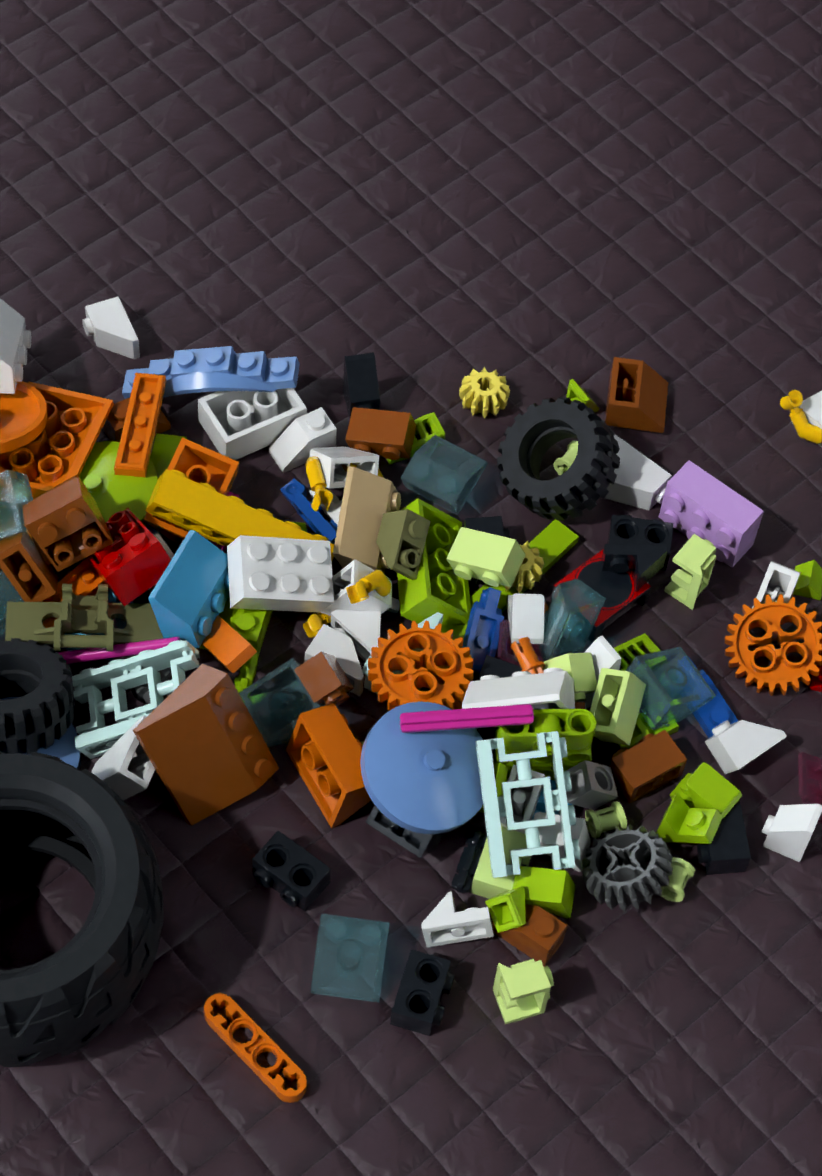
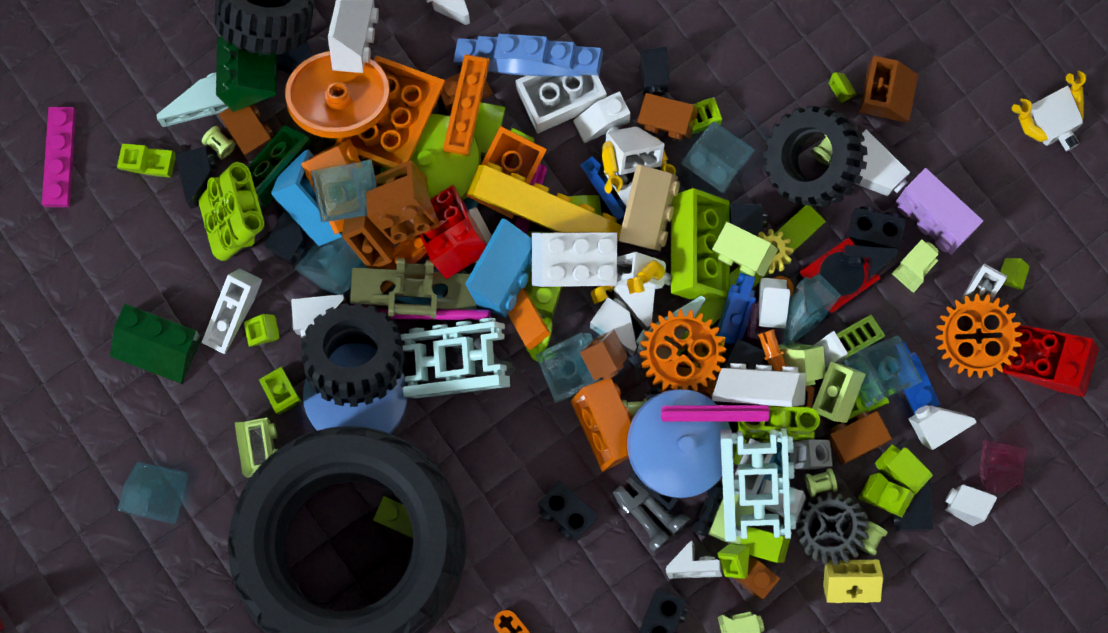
camera: 10 degrees right, 20 degrees up
white slope [92,716,155,800] -> none
dark orange slope [133,664,279,826] -> none
clear light blue slope [311,913,390,1002] -> none
olive slope [376,509,431,580] -> none
light yellow gear [459,367,510,419] -> none
none -> lime plate [373,496,413,538]
none -> dark grey piece [613,477,690,553]
none -> light yellow brick [823,560,883,603]

